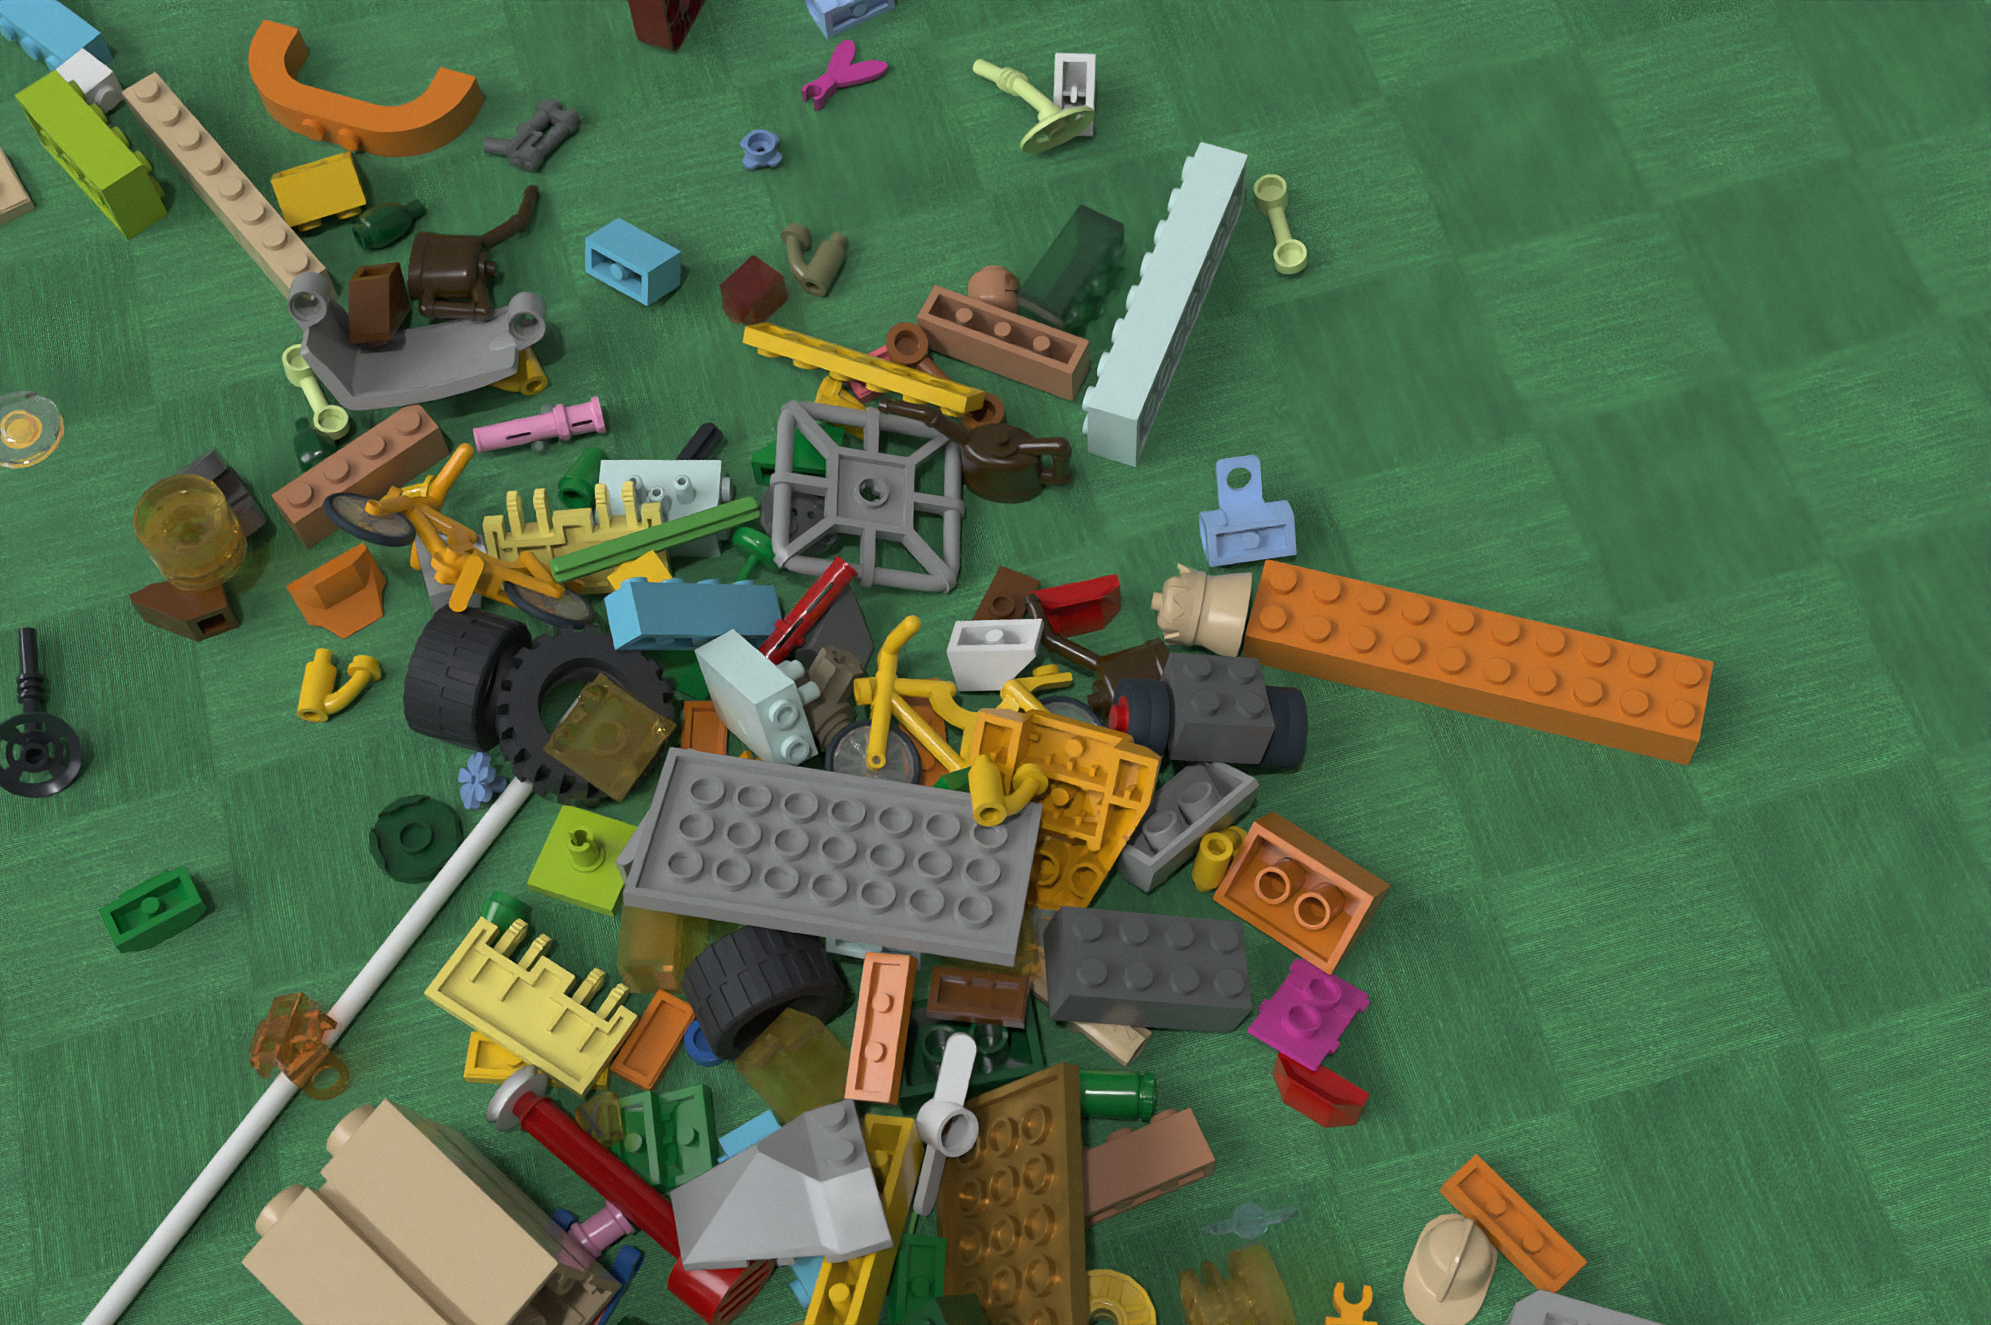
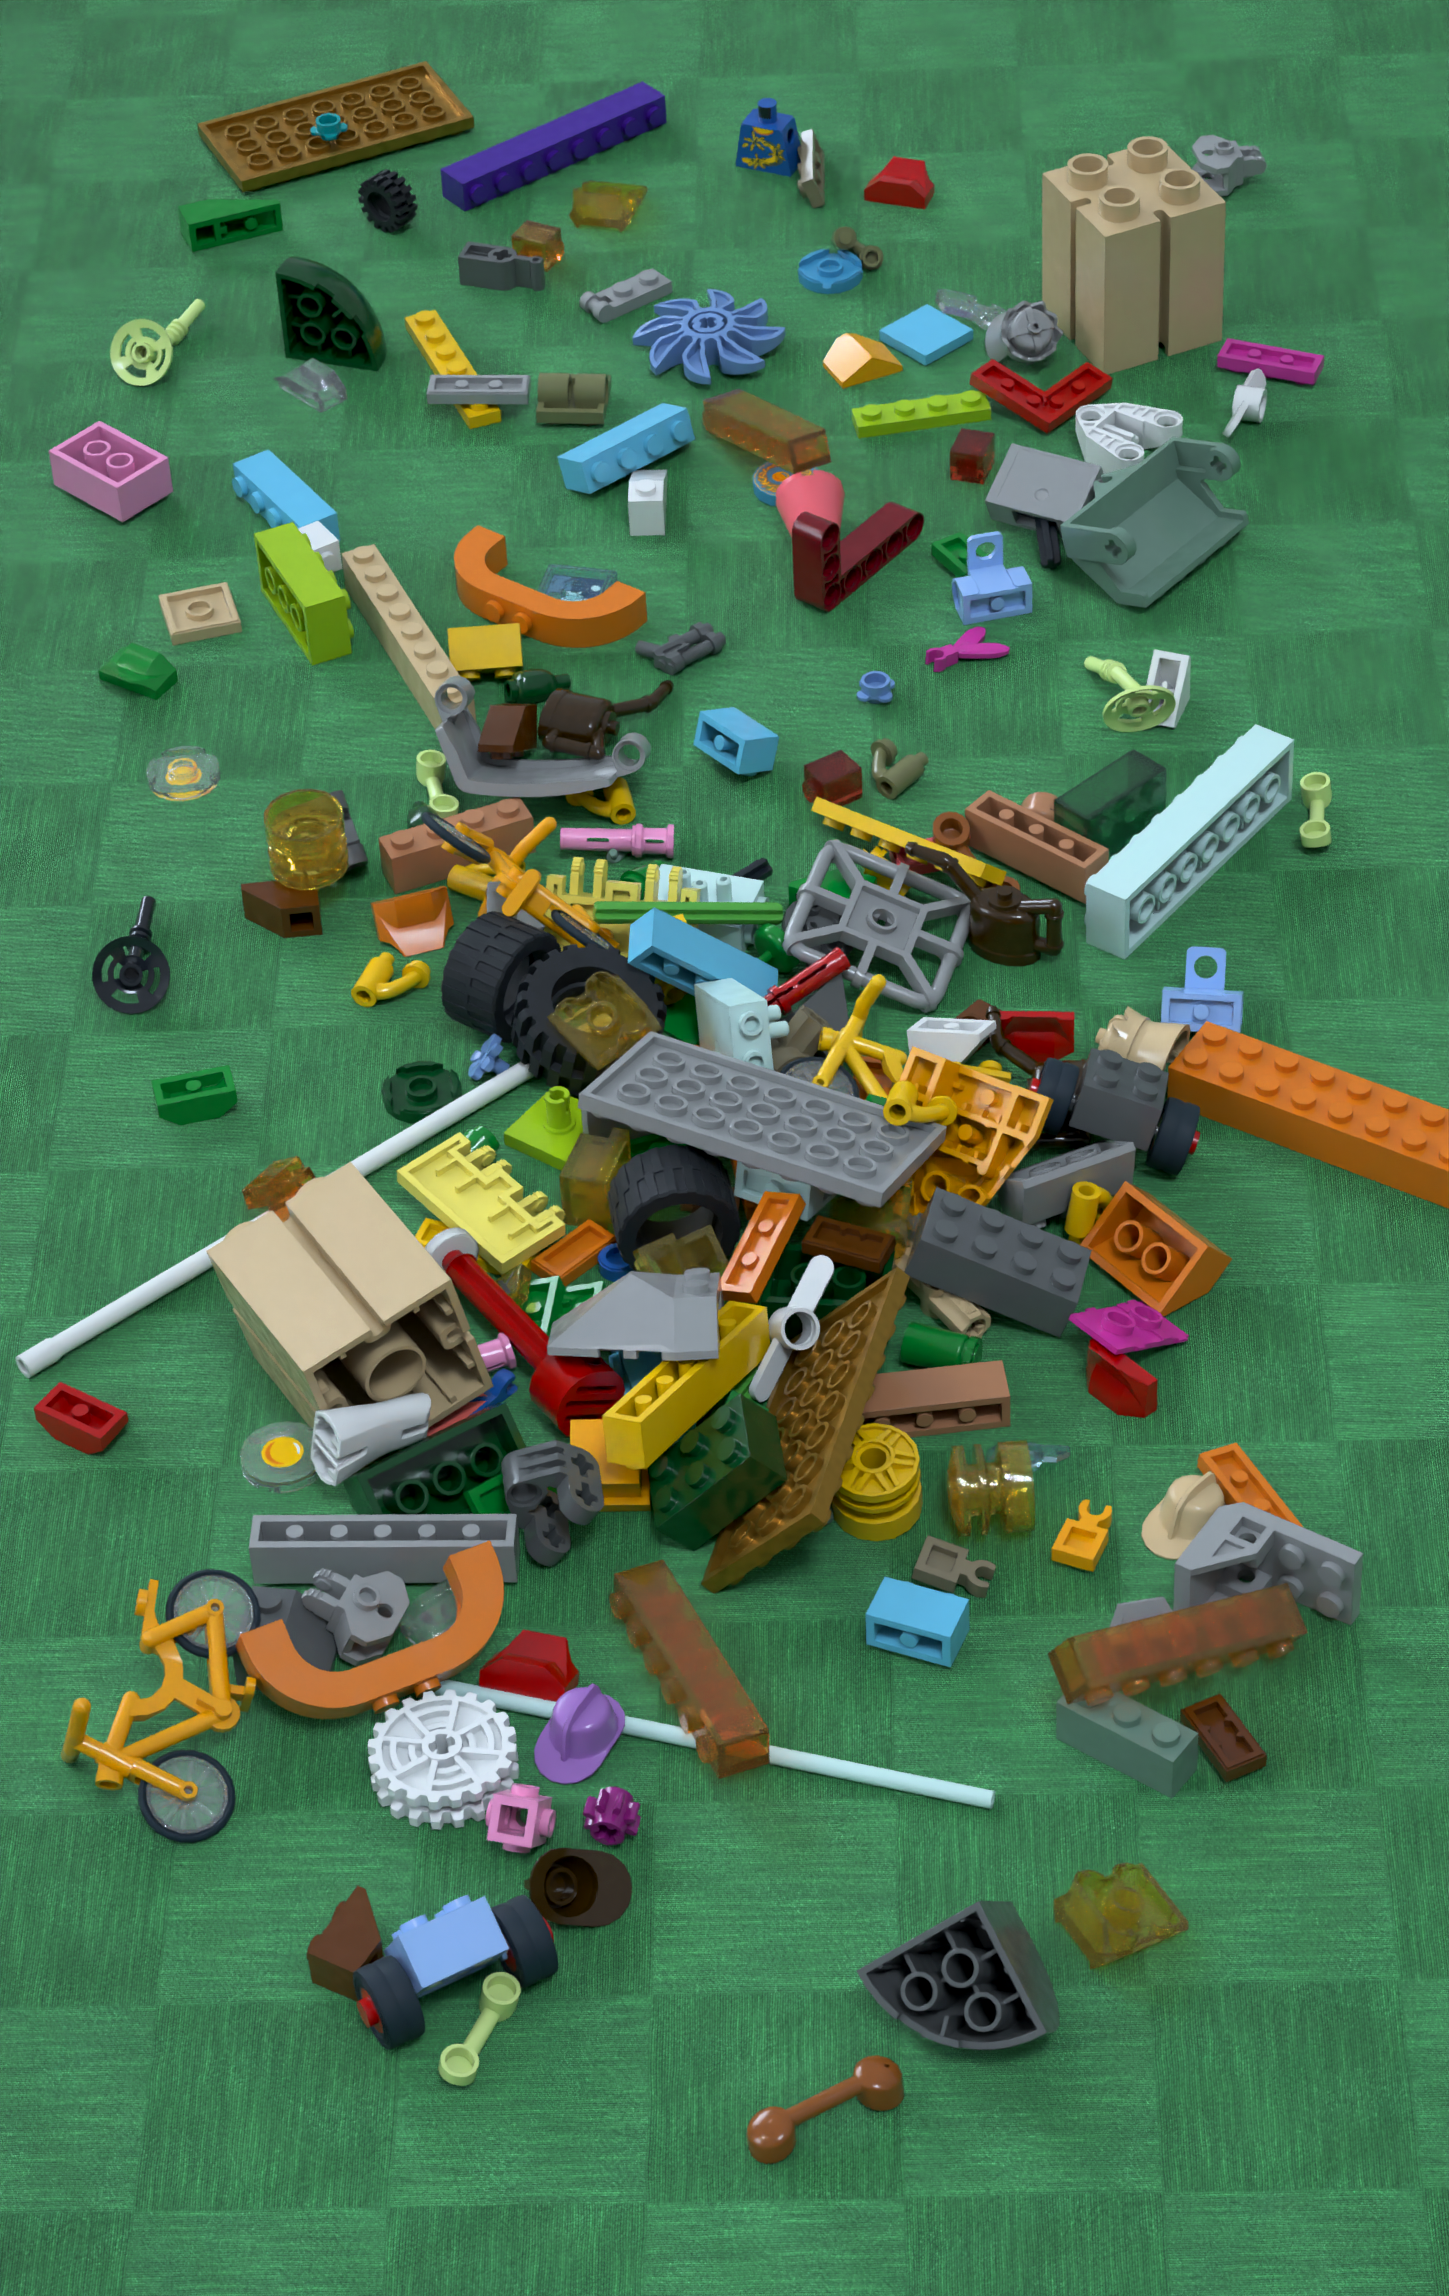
camera: 15 degrees right, 20 degrees down
none -> clear light blue tile [537,564,618,601]

